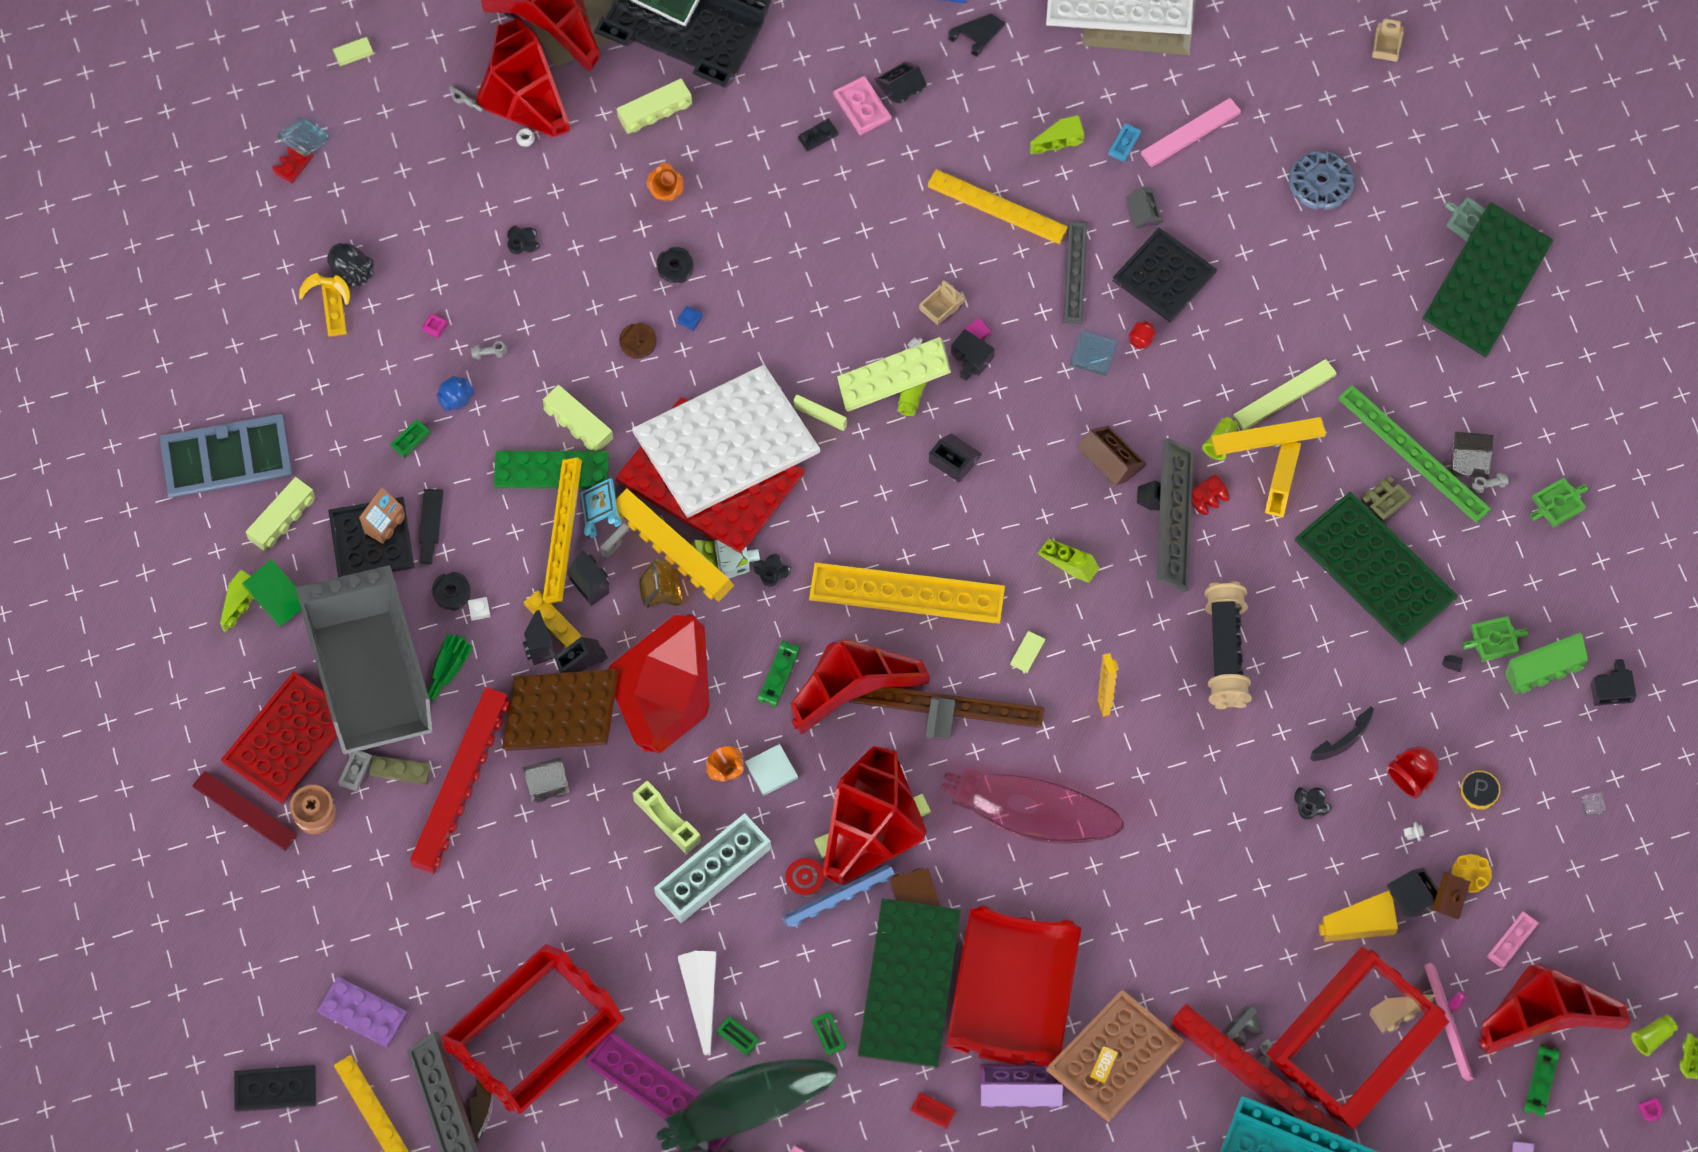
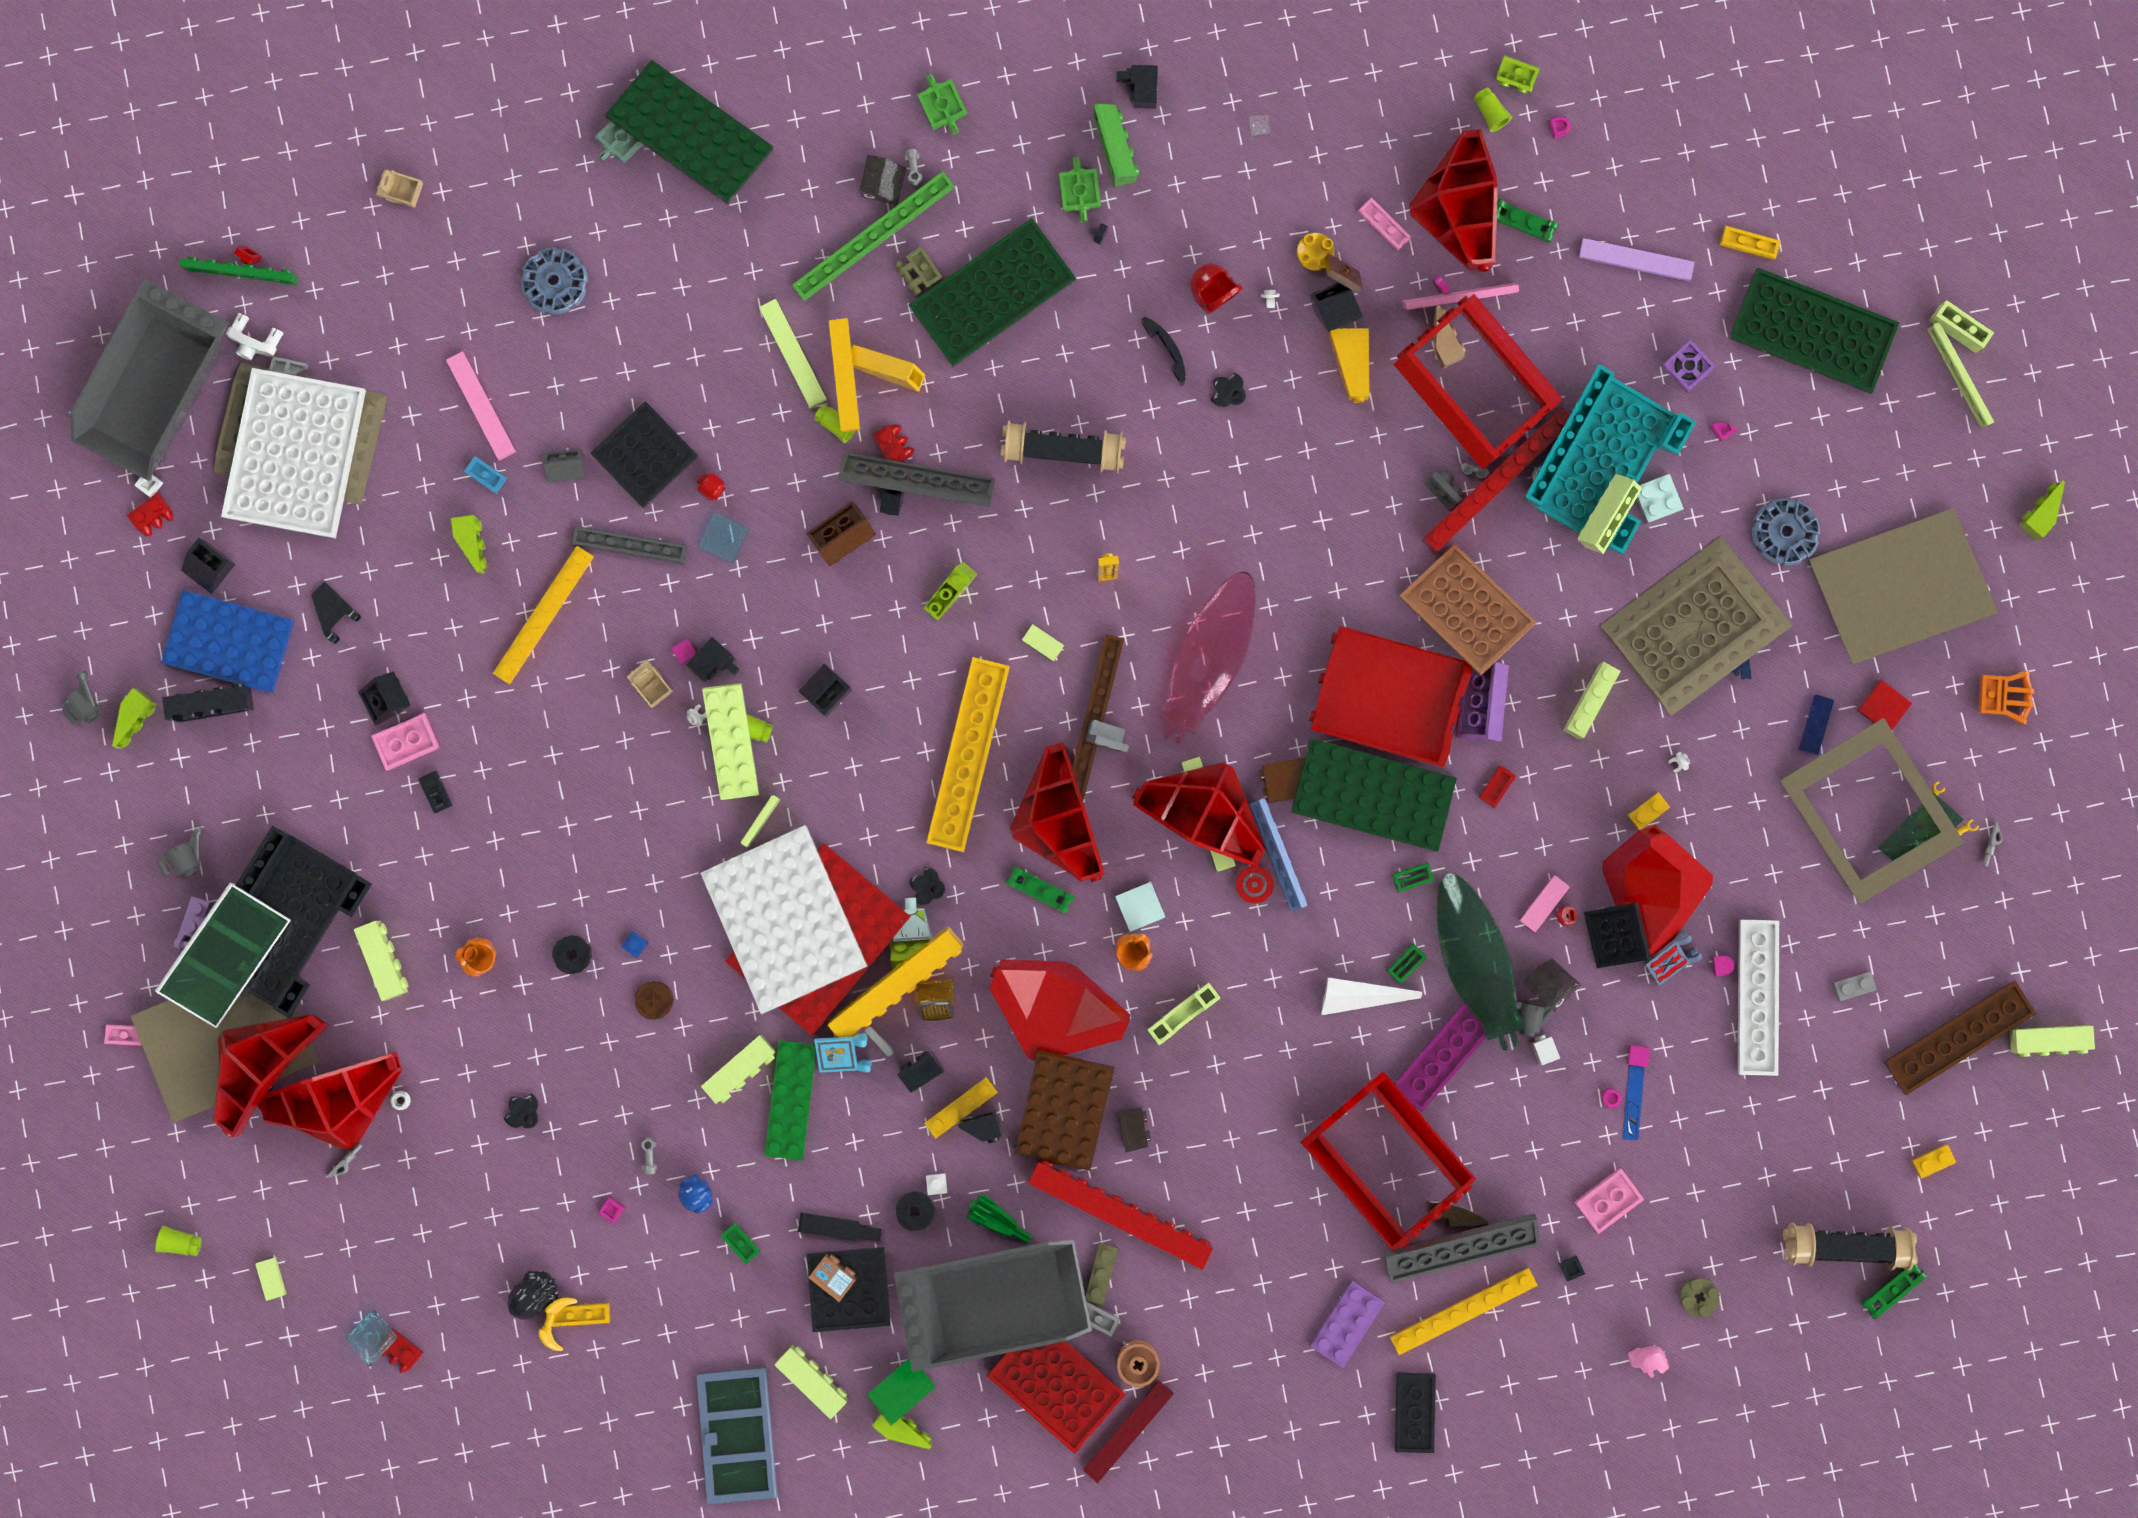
camera: 85 degrees left, 20 degrees up
yellow plate [543,457,582,603] -> none
black hinge [554,637,608,673] -> none
light aqua brick [654,813,771,923] -> none
yellow sticker [1090,1046,1118,1084] -> none
black tile [1460,771,1500,809] -> none

